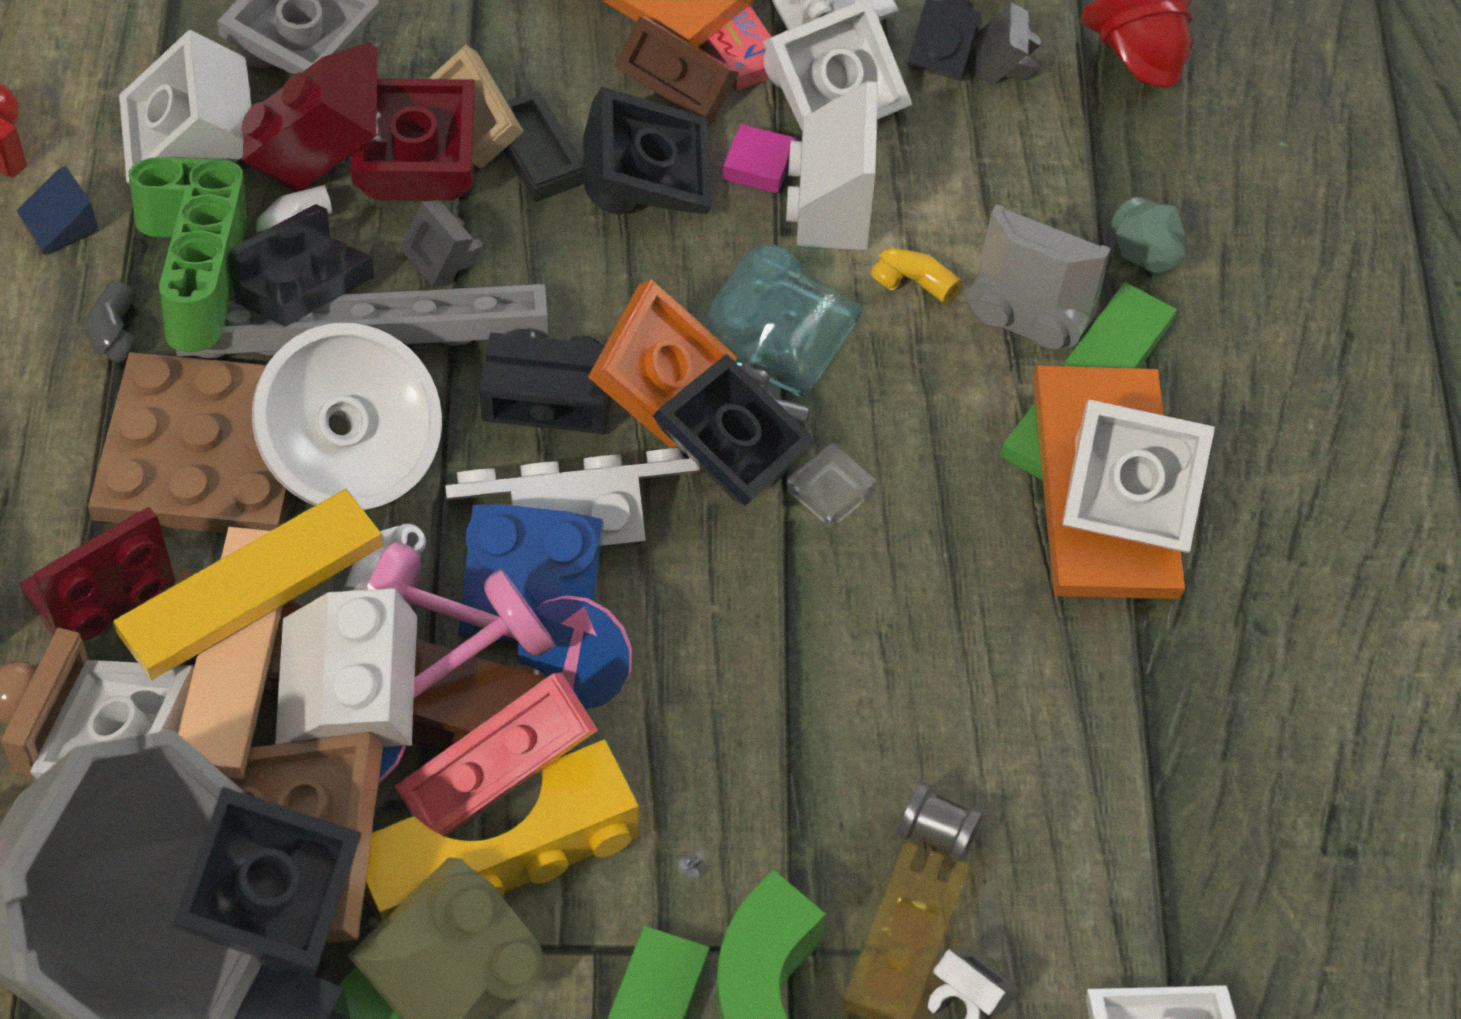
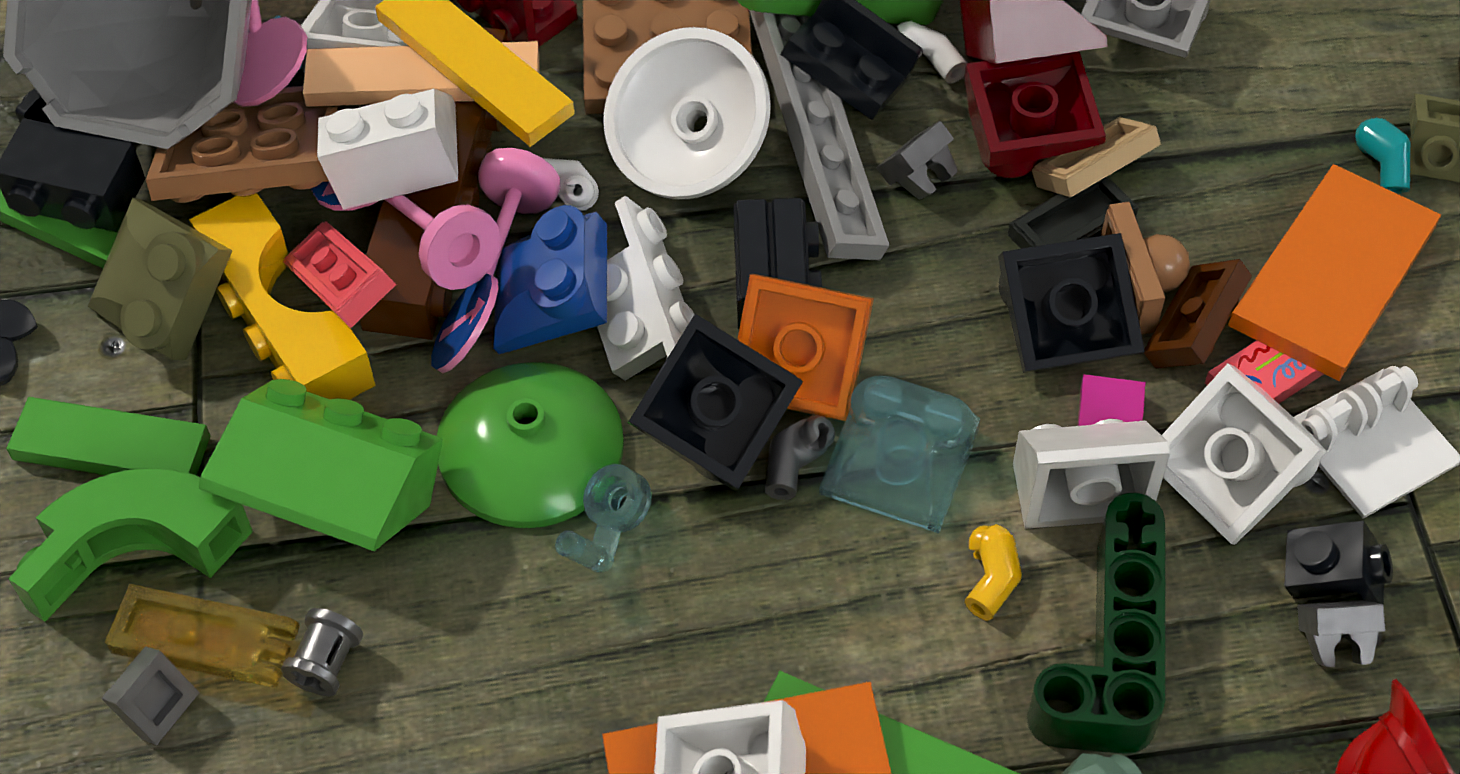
camera: 85 degrees right, 0 degrees up
black slope [172,786,362,976] -> none
clear tile [787,443,877,529] -> none
light grey slope [968,204,1111,349] -> none
none -> bright green slope [198,379,443,551]
none -> bright green dish [437,362,624,528]
none -> clear light blue plate [555,464,652,573]
none -> dark green beam [1027,492,1165,754]
none -> medium nougat tile [1101,202,1190,335]

